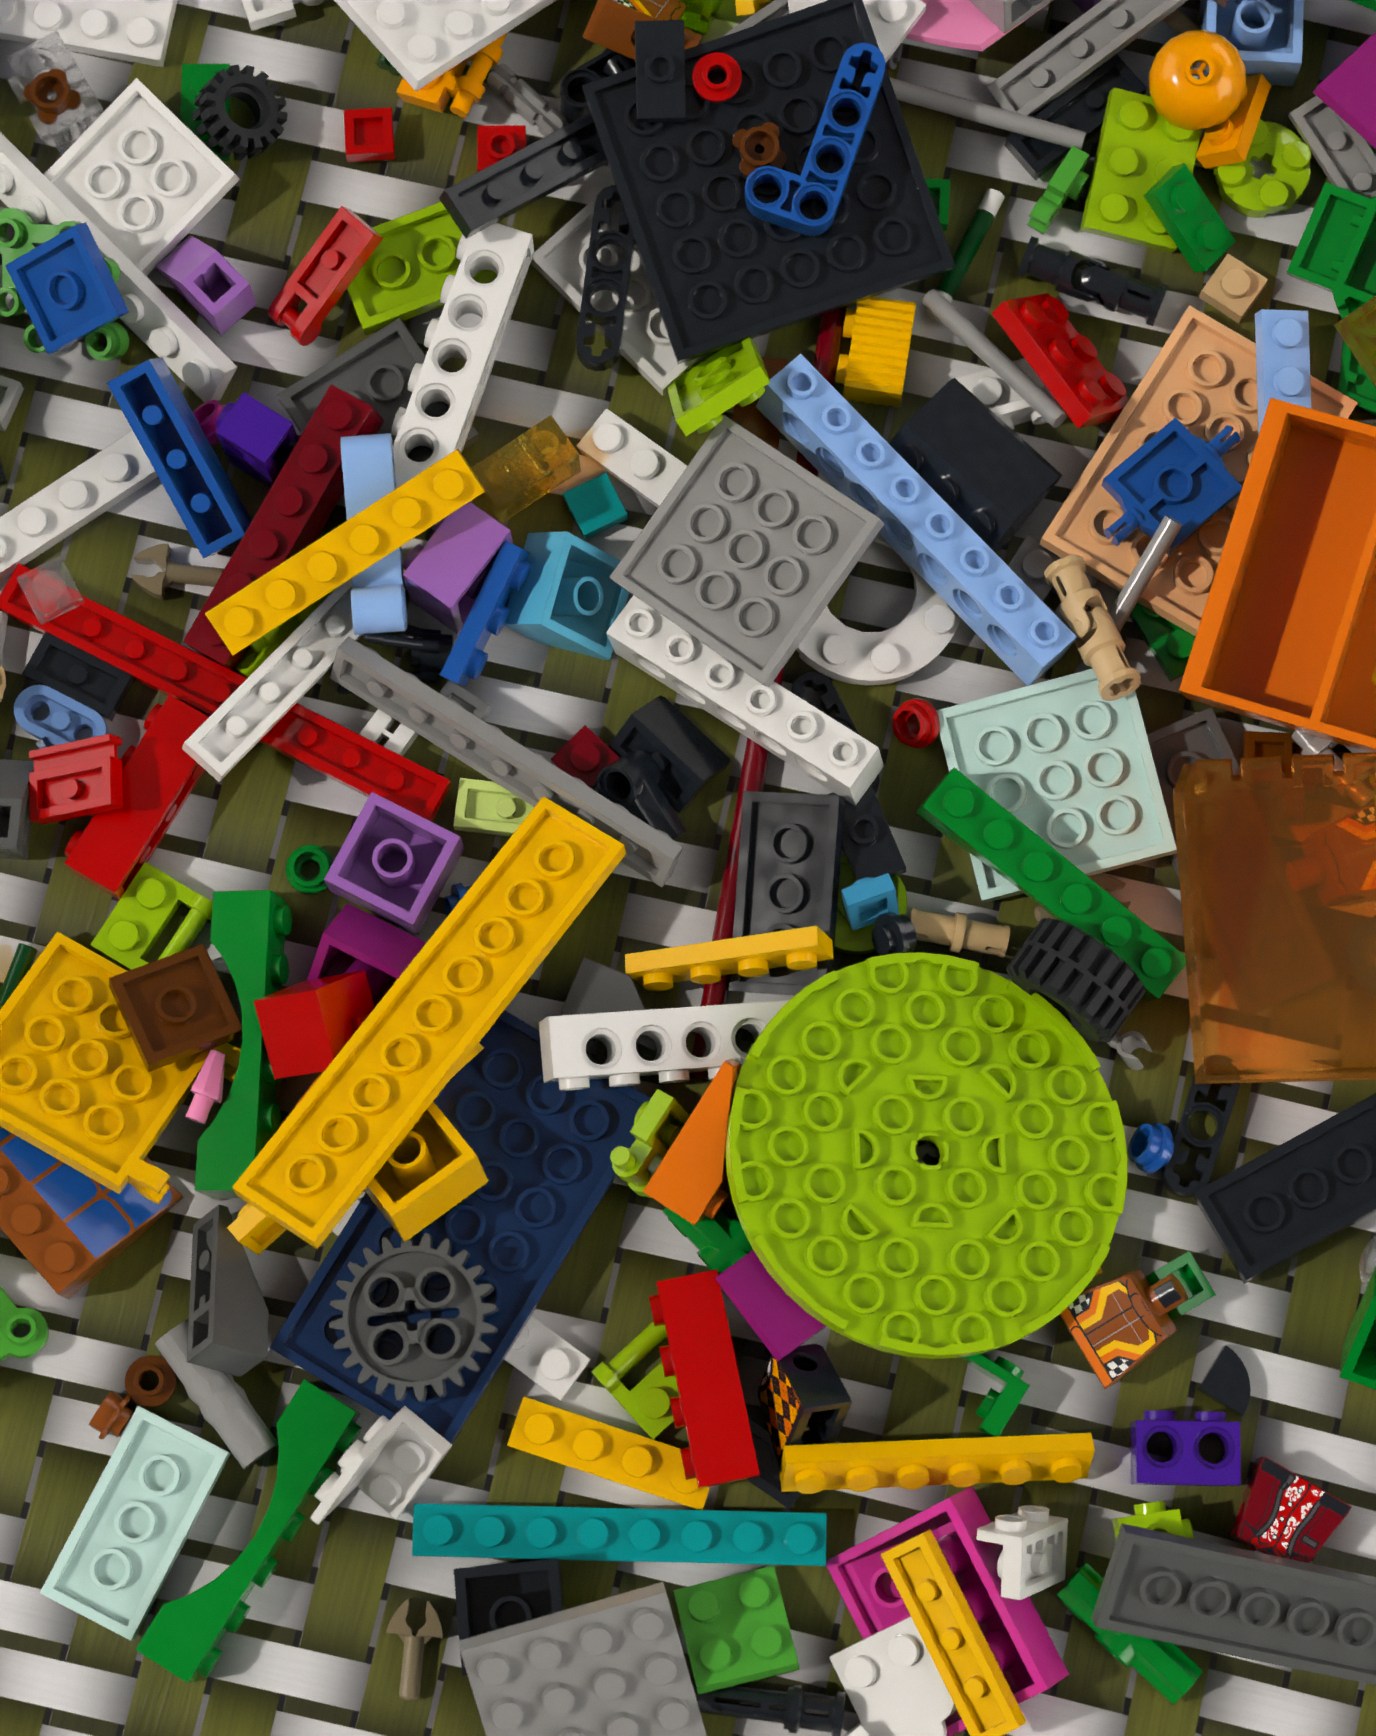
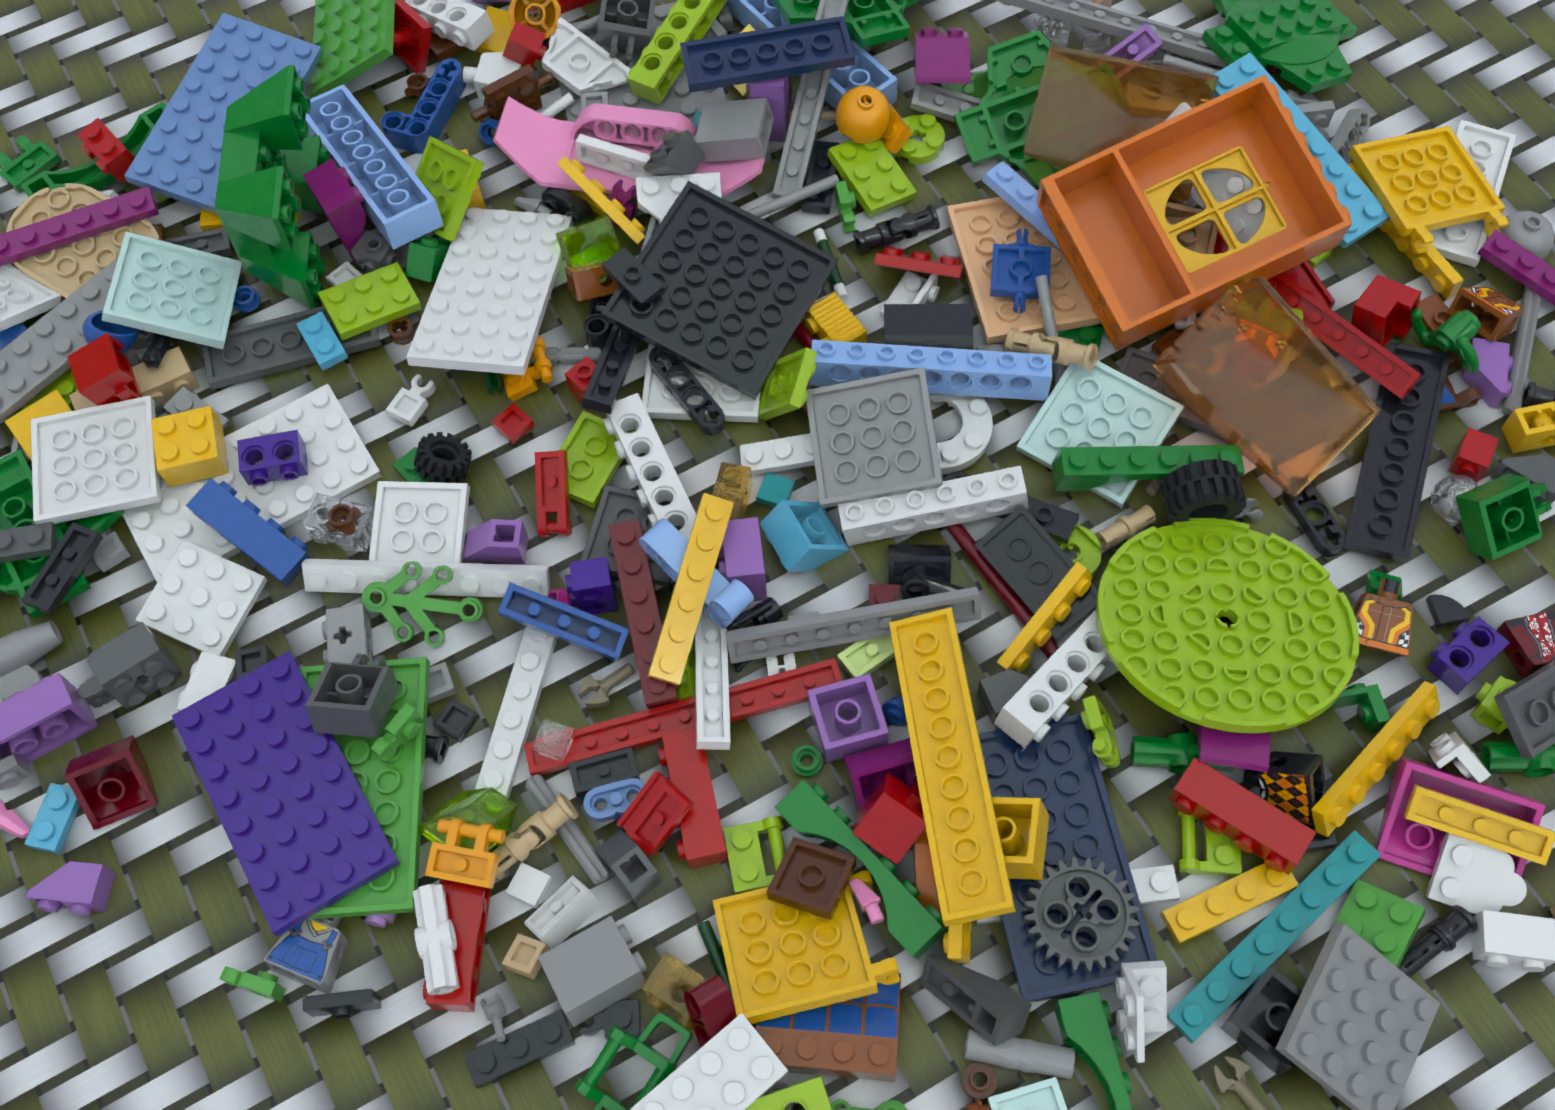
camera: 40 degrees left, 15 degrees down
blue plate [5,222,129,354] -> none
blue plate [440,540,531,686] -> none
orange slope [643,1058,740,1225] -> none
red plate [693,52,742,103] -> none
reddish brown plate [732,122,787,177] -> none
blue beam [745,42,886,236] -> none
dark azure plate [841,873,899,931] -> none
black plate [871,912,917,955] -> none
red plate [892,698,940,748] -> none
light grey bar [922,289,1067,428] -> none
blue plate [1128,1123,1174,1173] -> none
green plate [1144,164,1236,273] -> none
tan plate [1199,254,1268,323] -> none

